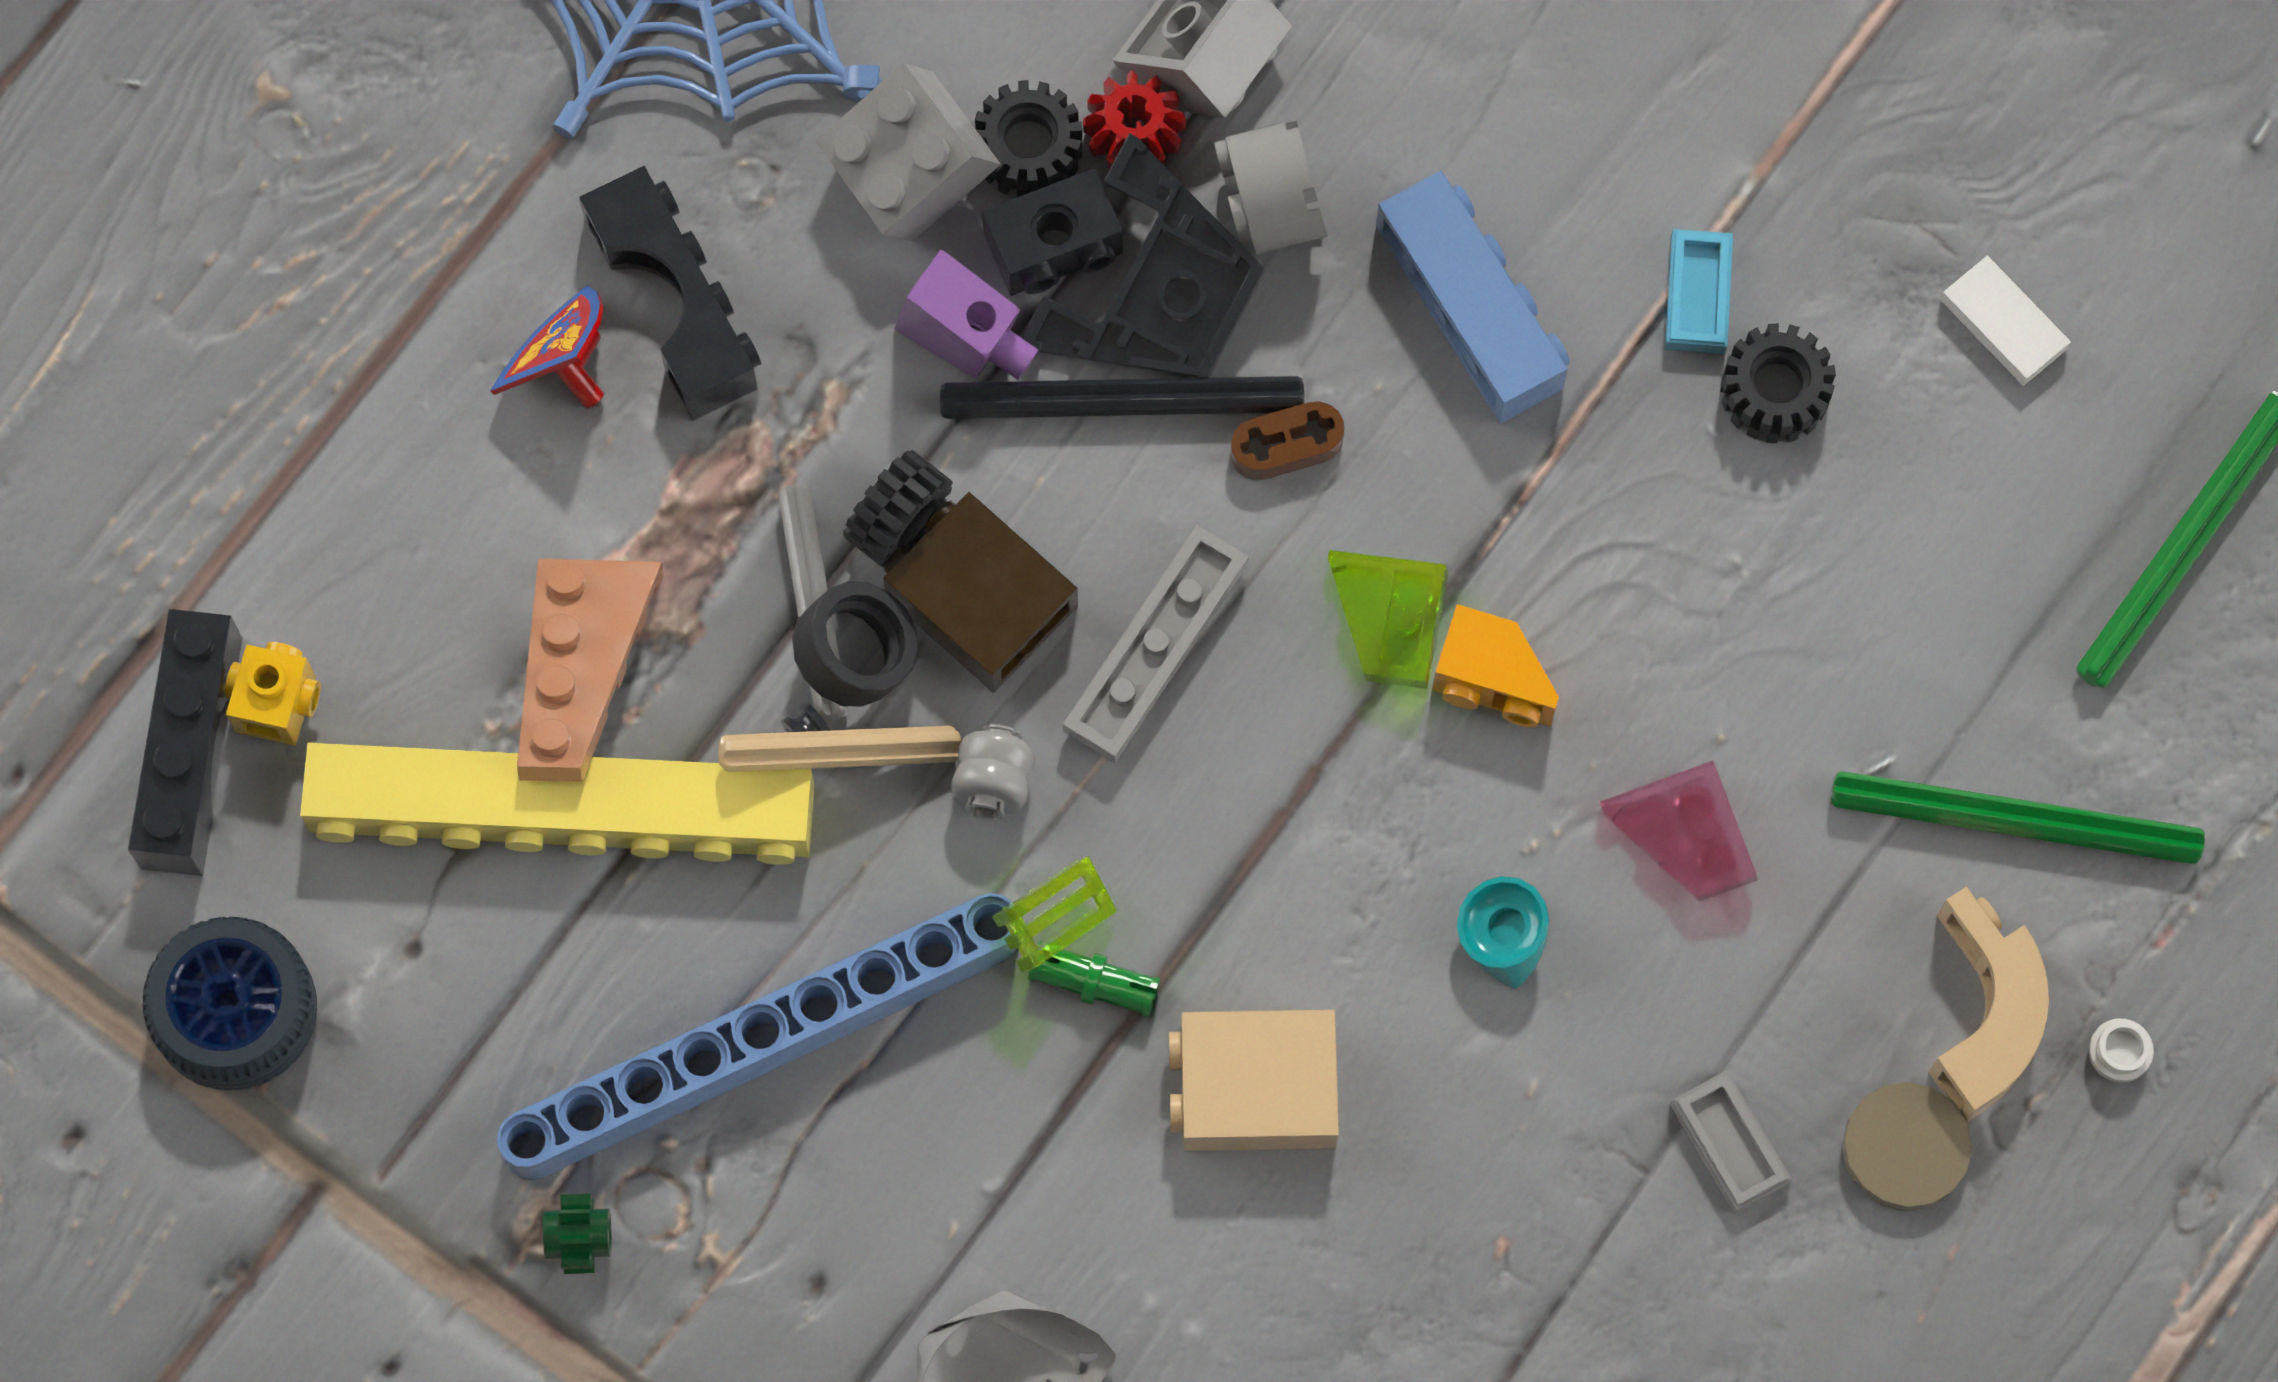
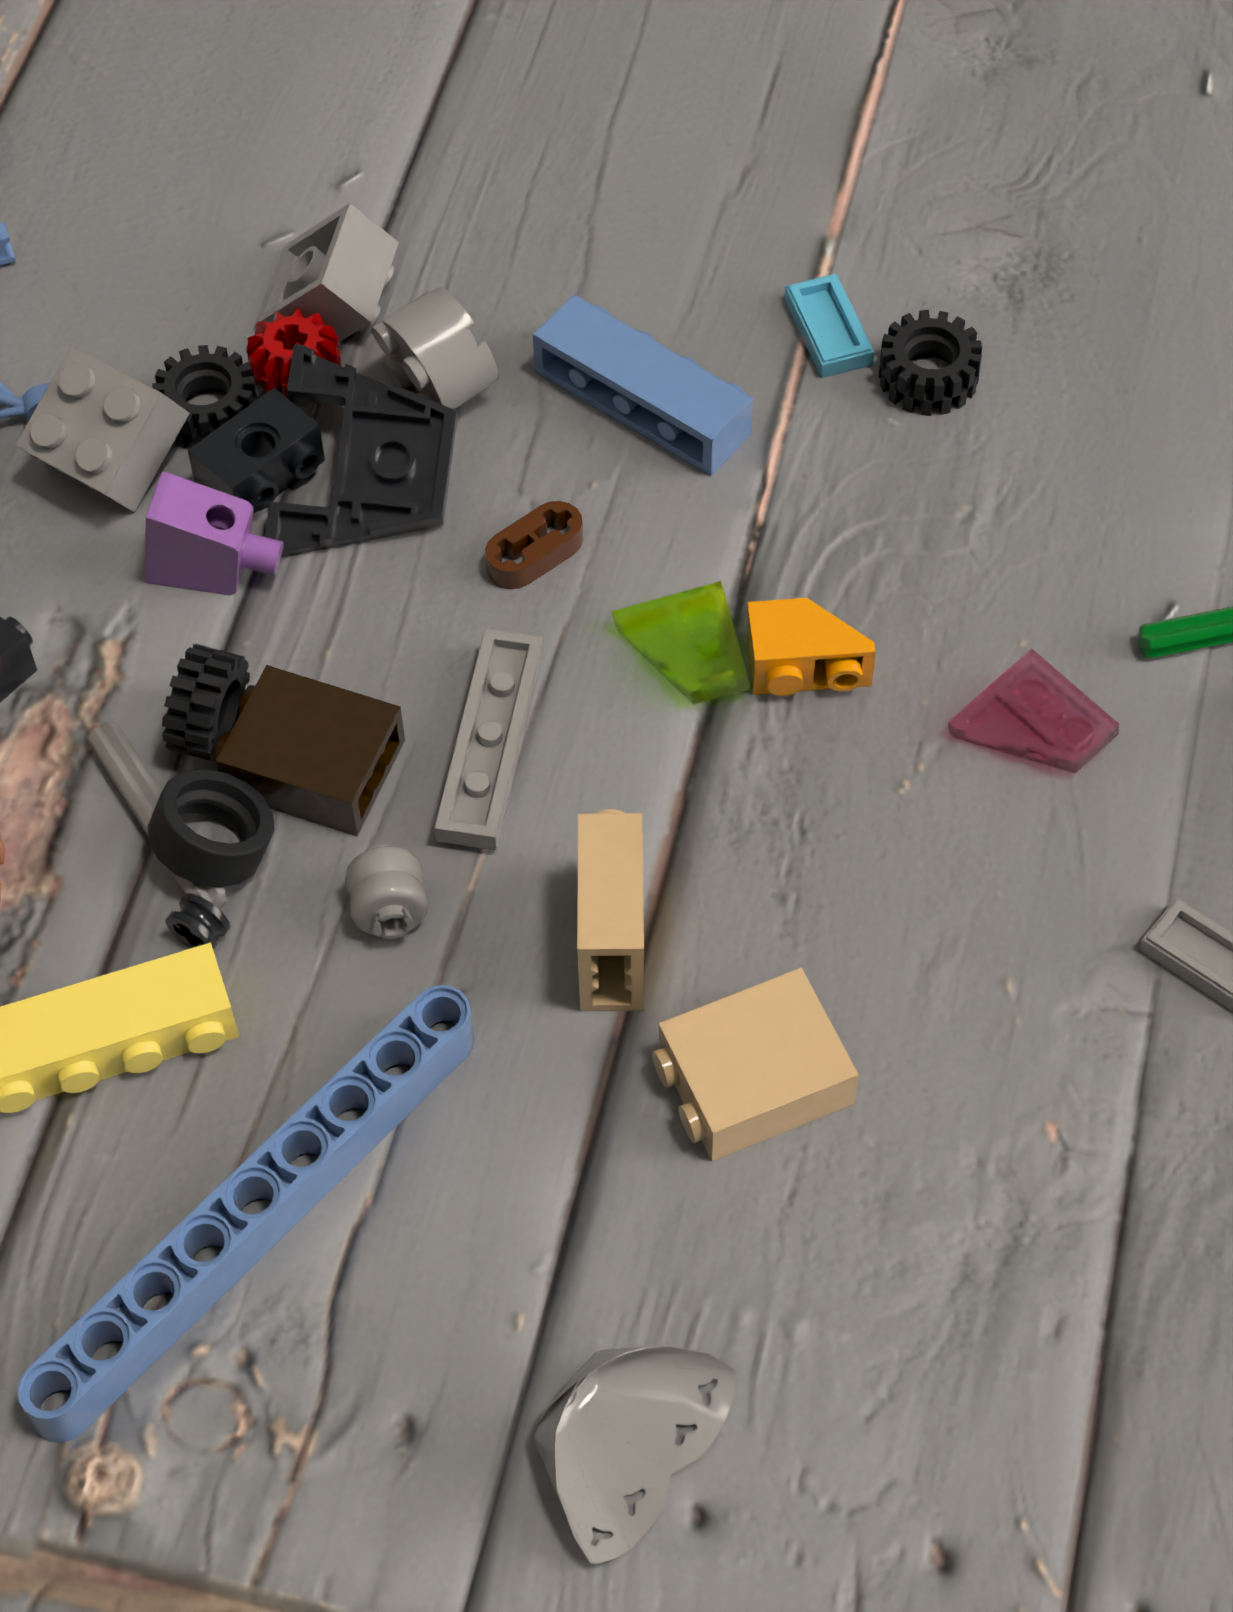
camera: 20 degrees left, 15 degrees down
dark green gear [543,1193,612,1274] -> none
tan axle [718,726,961,772] -> none
black axle [940,376,1305,419] -> none
clear neon green tile [992,856,1118,972] -> none
green pin [1028,941,1161,1017] -> none
teal piece [1456,876,1550,989] -> none
white tile [1940,255,2071,386] -> none
none -> tan brick [577,809,644,1011]

